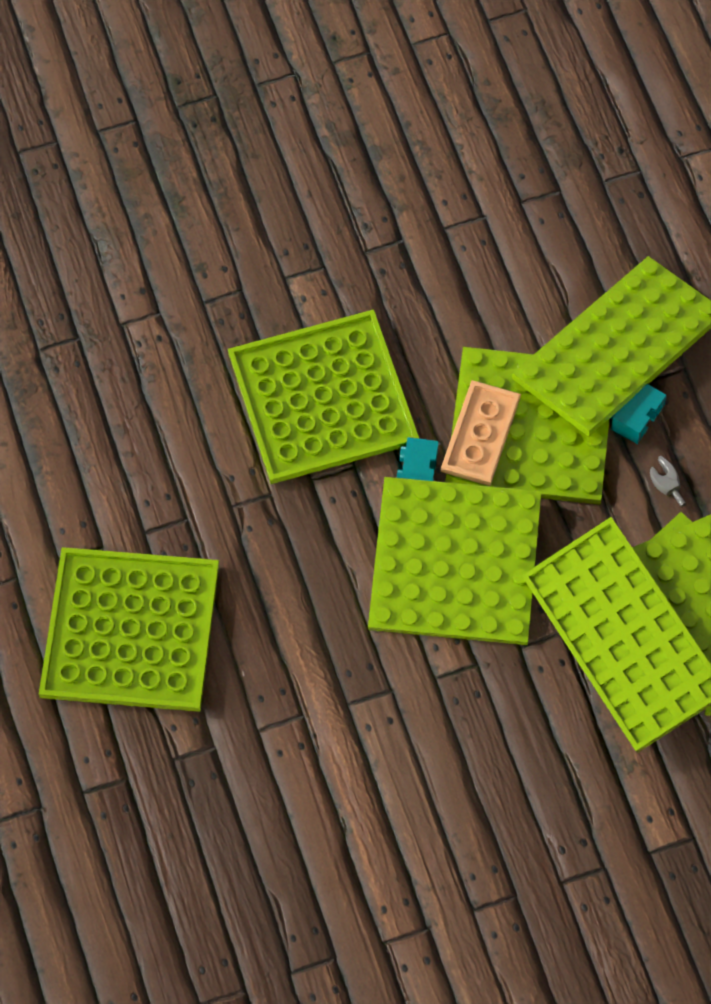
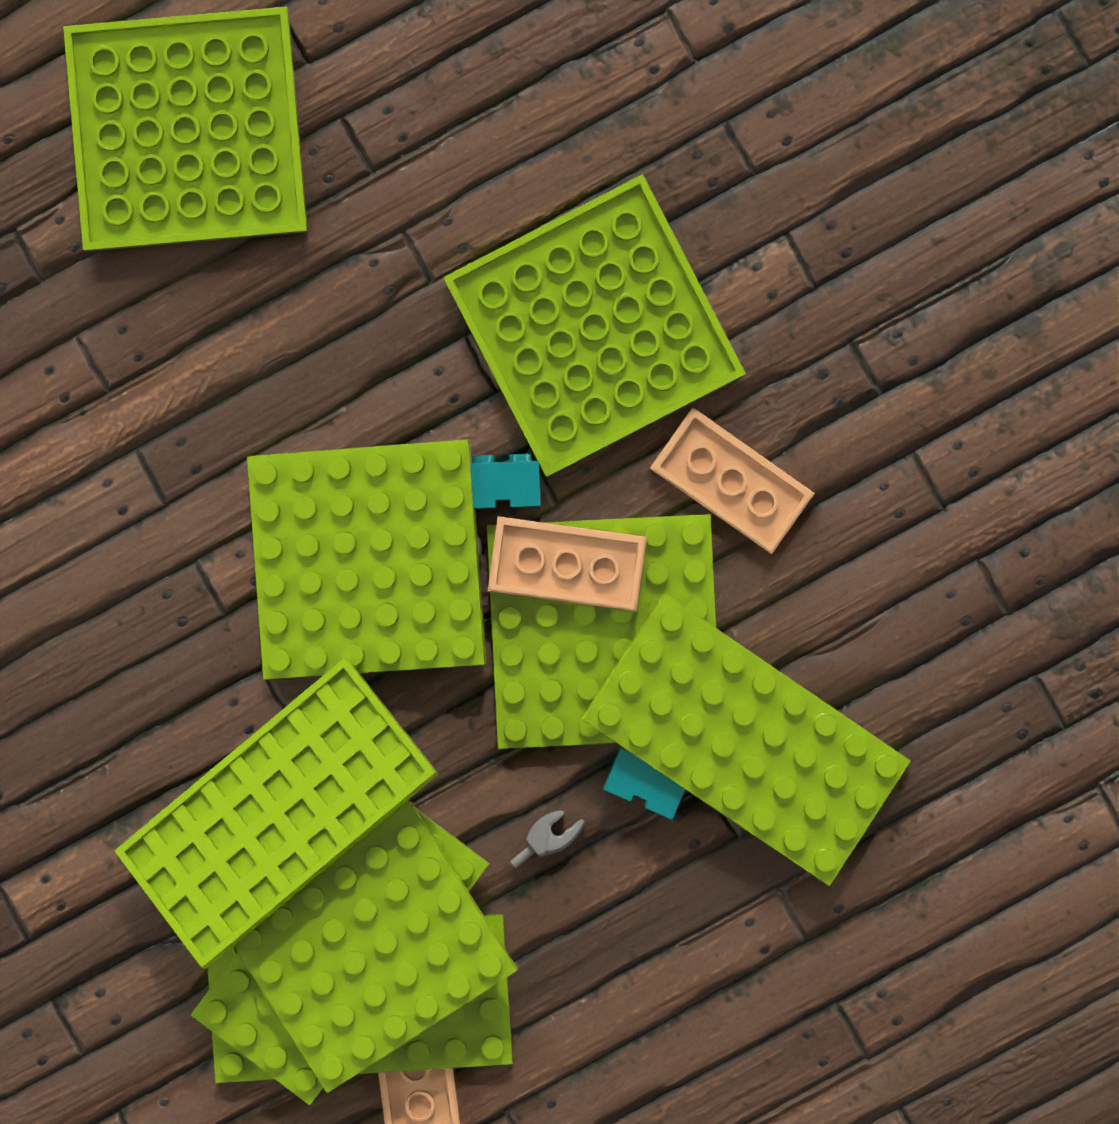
camera: 80 degrees right, 25 degrees up
none -> light nougat tile [649,407,815,554]

